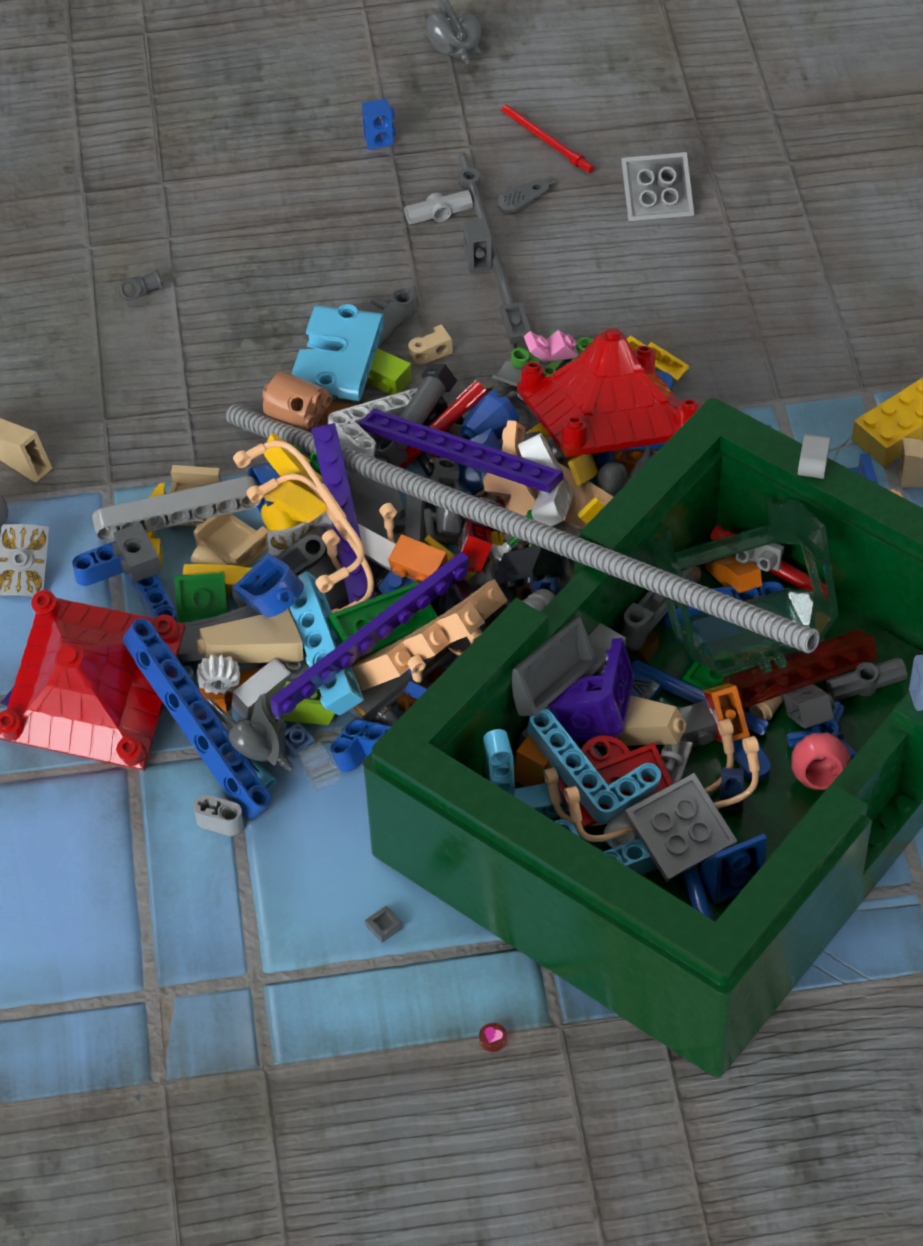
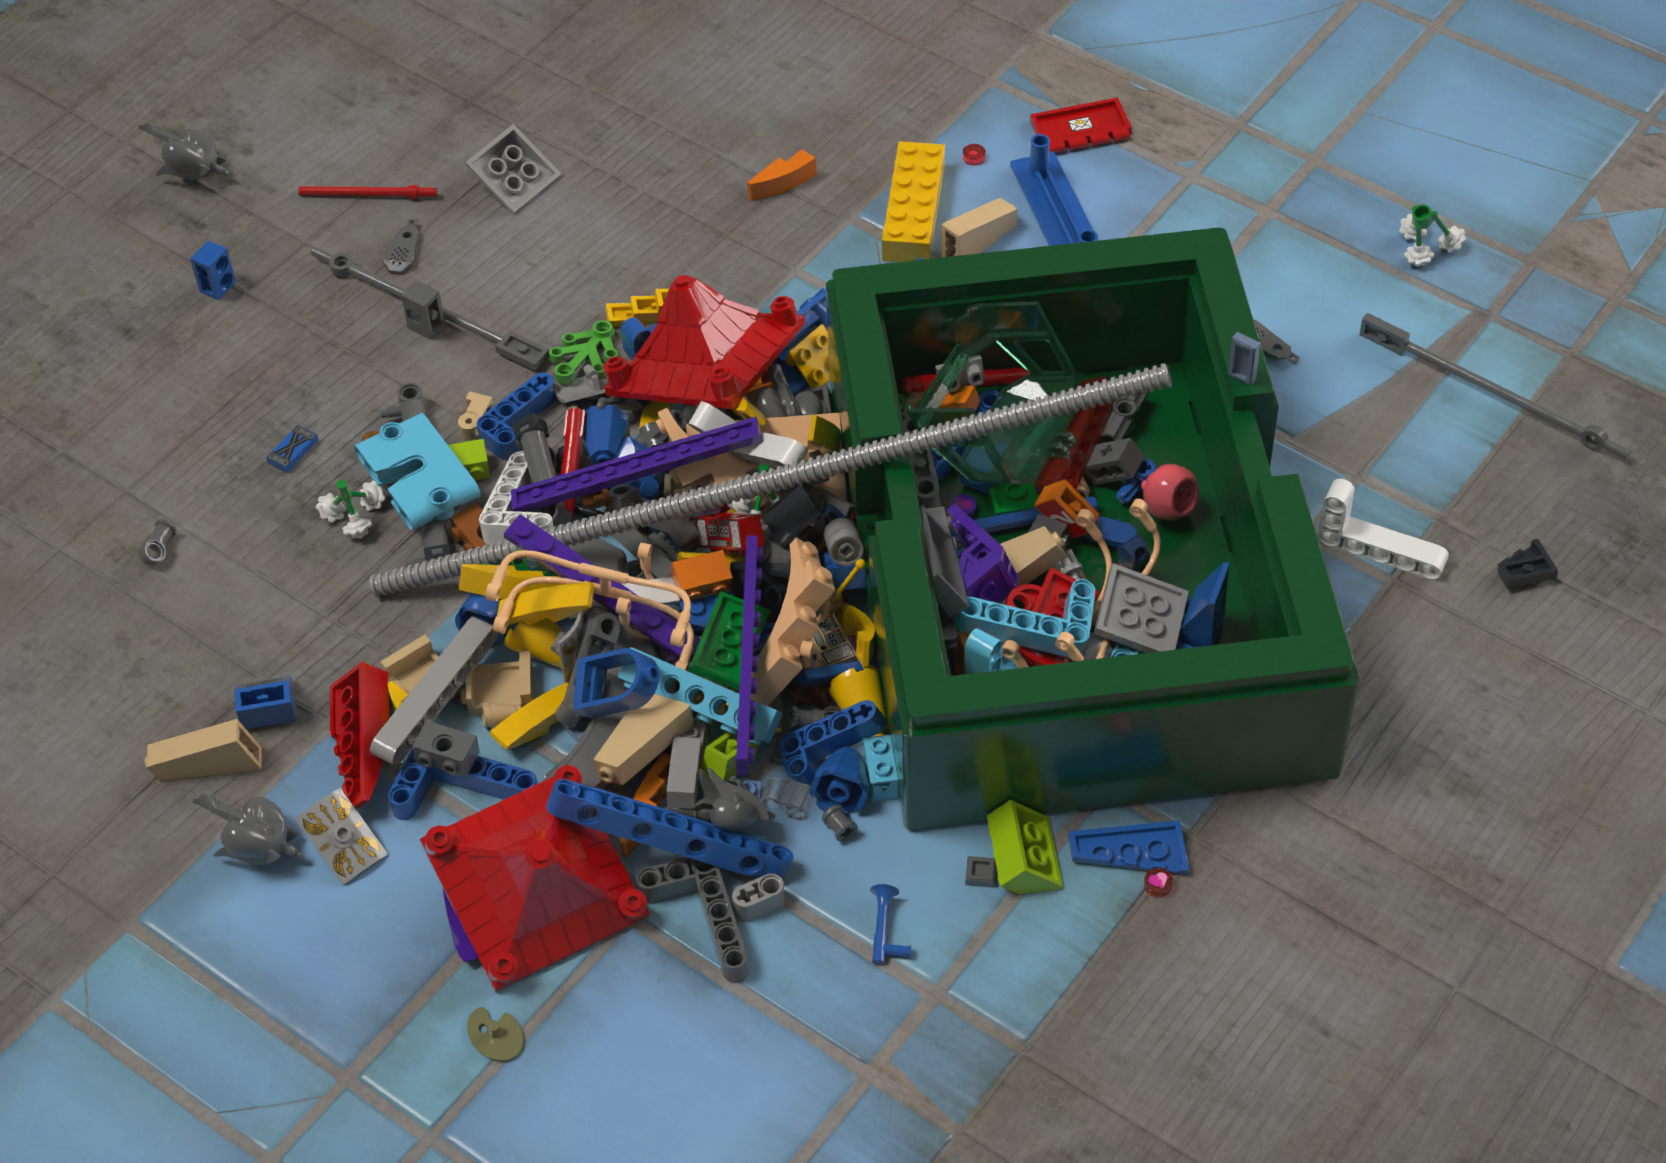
camera: 45 degrees left, 0 degrees up
green plate [174,571,228,623] -> none
white gear [197,654,240,695] -> none
nougat cylinder [262,371,332,432] -> none
light grey piece [404,190,473,225] -> none
bright pink slope [524,330,579,362] -> none
light grey beam [798,433,831,479] -> none
none -> blue slope [234,676,296,730]
none -> tile [266,425,318,473]
none -> white plant [316,480,386,539]
none -> red wedge [330,662,390,810]
none -> blue beam [477,373,556,460]
none -> dark grey beam [637,857,748,983]
none -> orange slope [747,150,816,201]
none -> blue cone [809,746,870,815]
none -> dark grey bush [822,805,858,842]
none -> blue piece [870,884,912,965]
none -> dark purple tile [950,494,976,518]
none -> lime slope [987,800,1063,895]
none -> blue wing [1068,820,1189,876]

